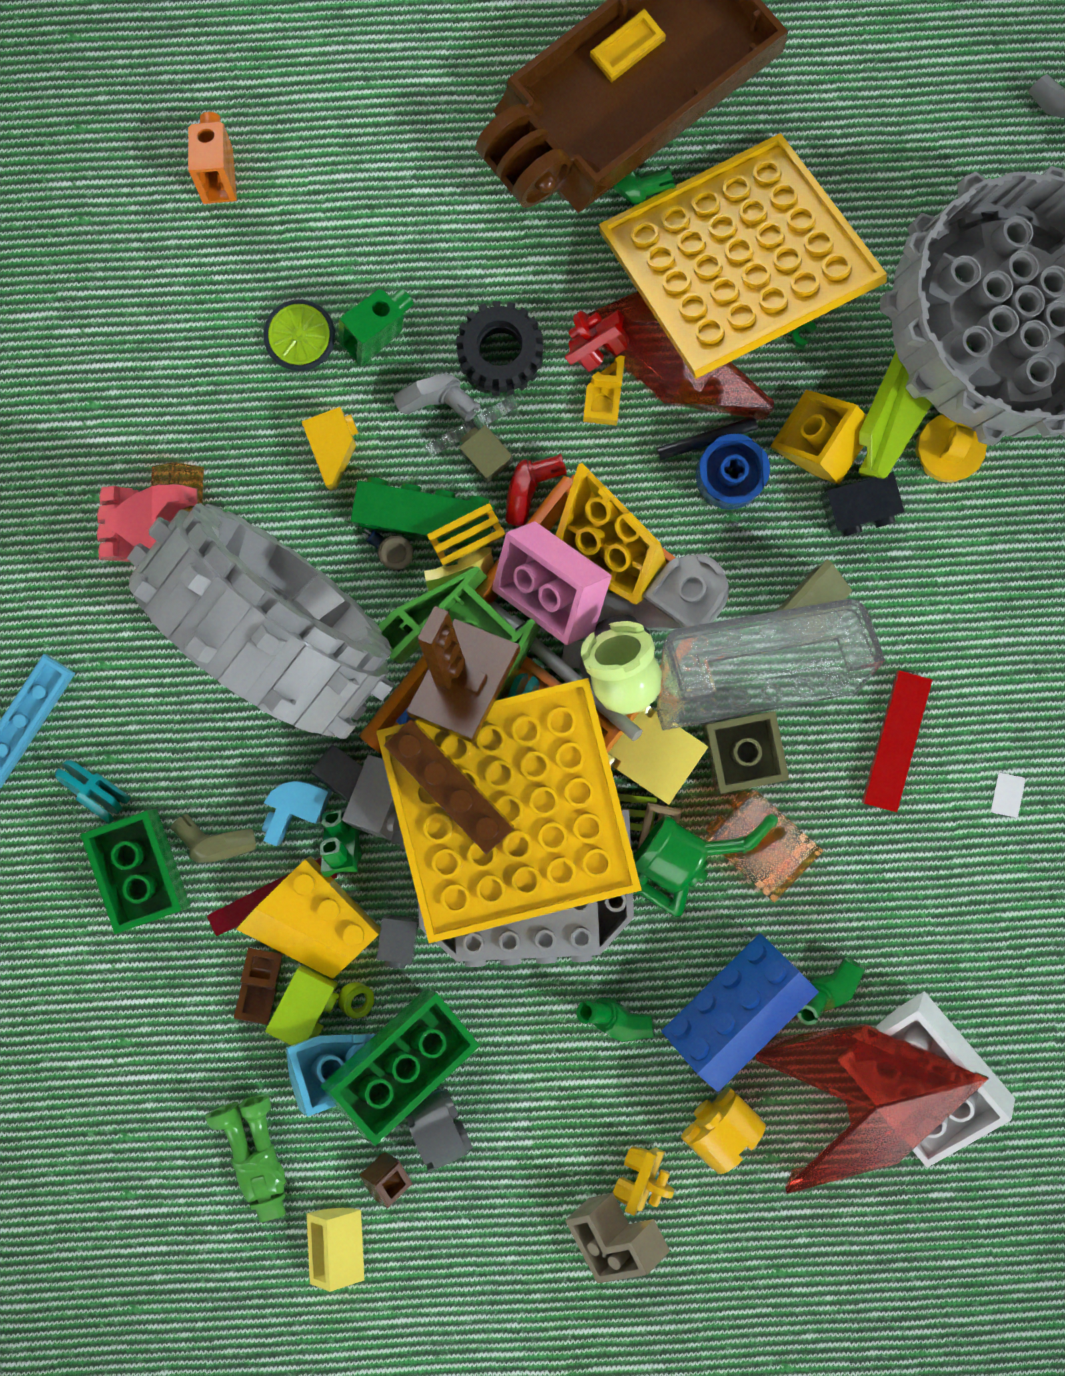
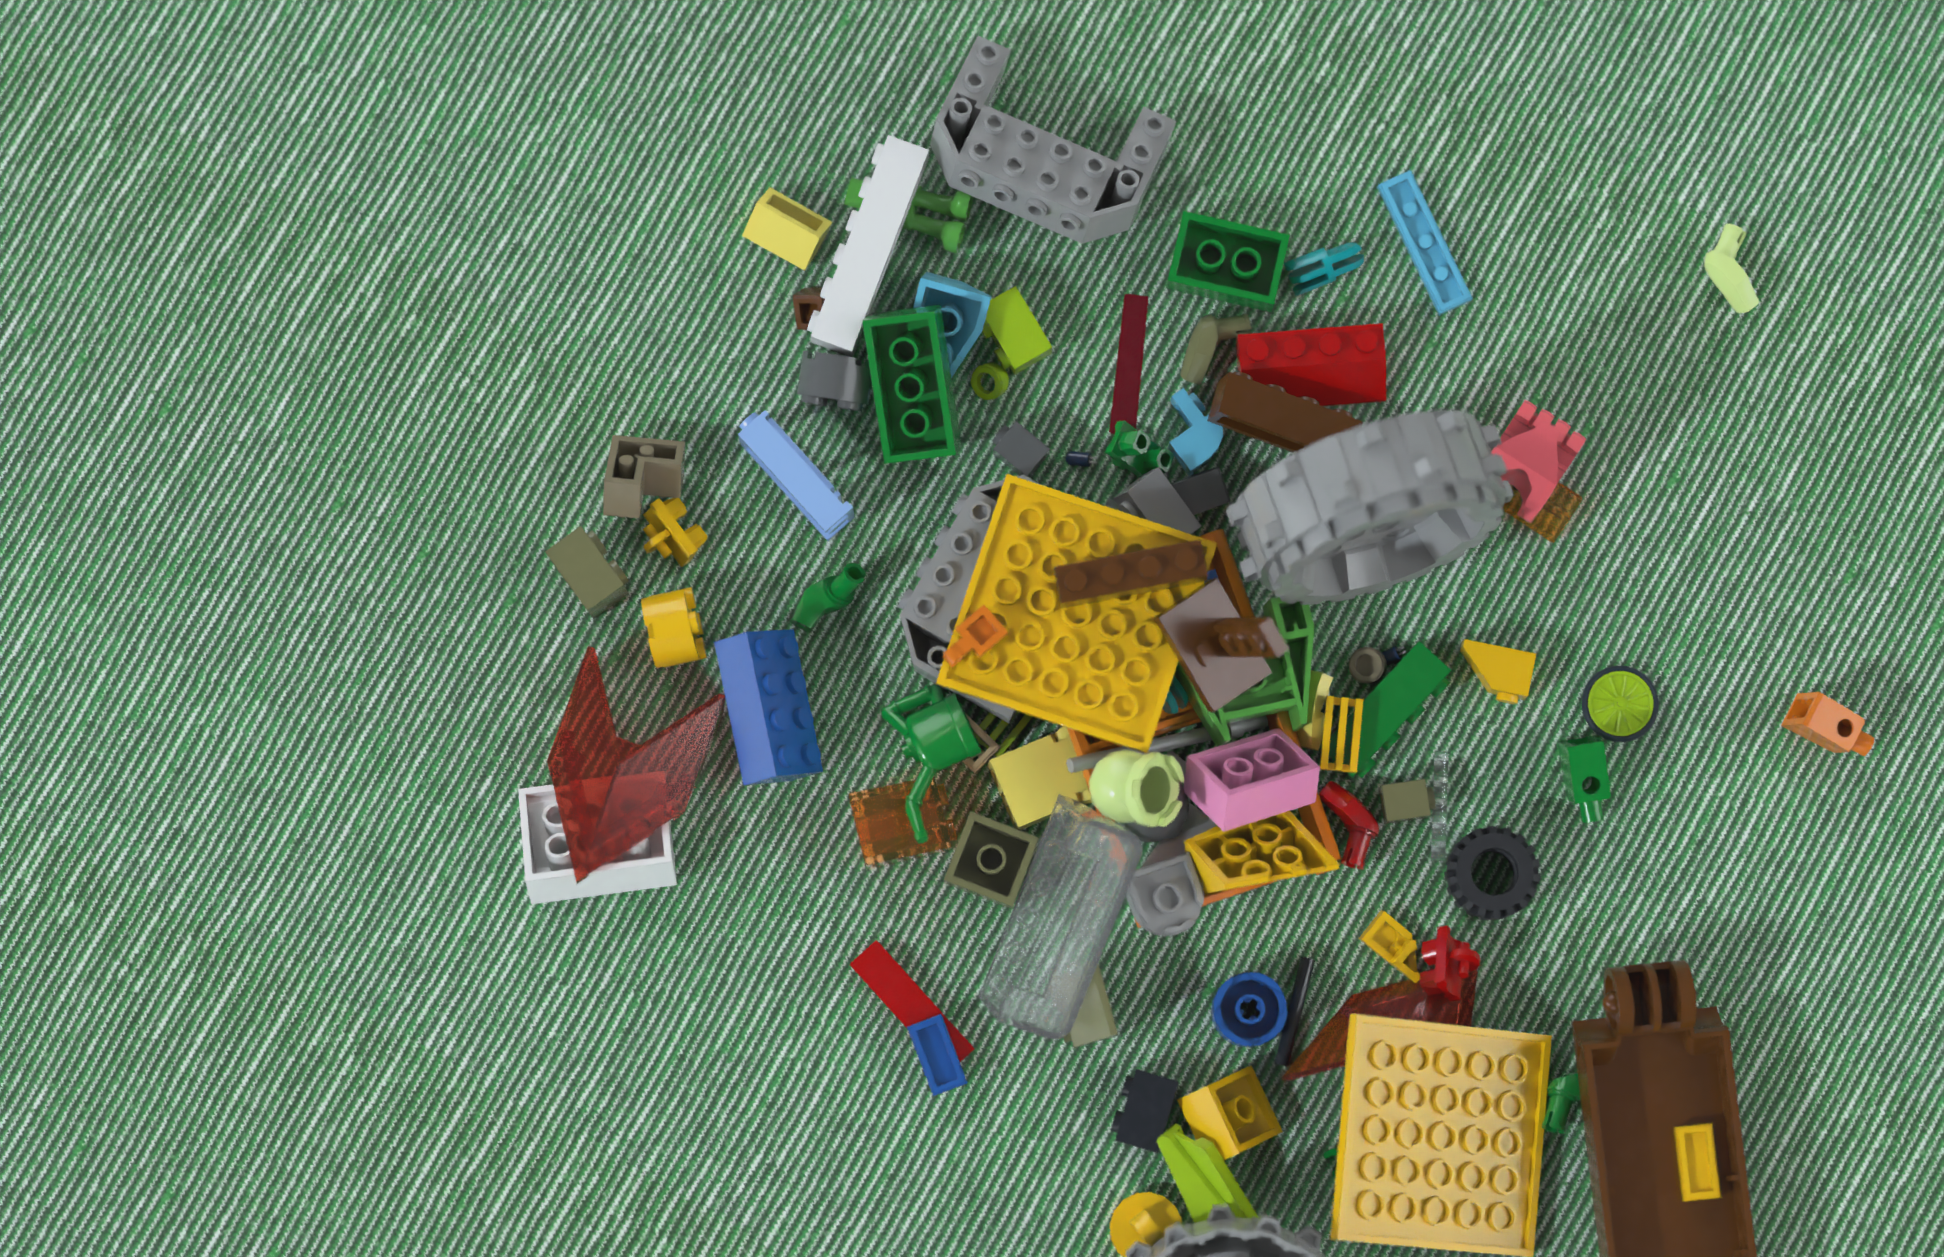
camera: 120 degrees right, 5 degrees down
reddish brown slope [234,948,283,1026] -> none
yellow wedge [236,856,381,979] -> none
light grey arm [393,373,480,422] -> none
green arm [797,957,866,1025] -> none
white sticker [991,772,1025,818] -> none
none -> olive brick [545,526,629,619]
none -> light blue door [738,410,855,541]
none -> white brick [807,135,929,357]
none -> blue tile [907,1014,968,1096]
none -> light grey wedge [930,36,1176,244]
none -> orange plate [942,605,1008,668]
none -> dark blue piece [1065,451,1098,467]
none -> reddish brown brick [1207,372,1363,453]
none -> red slope [1236,323,1386,407]

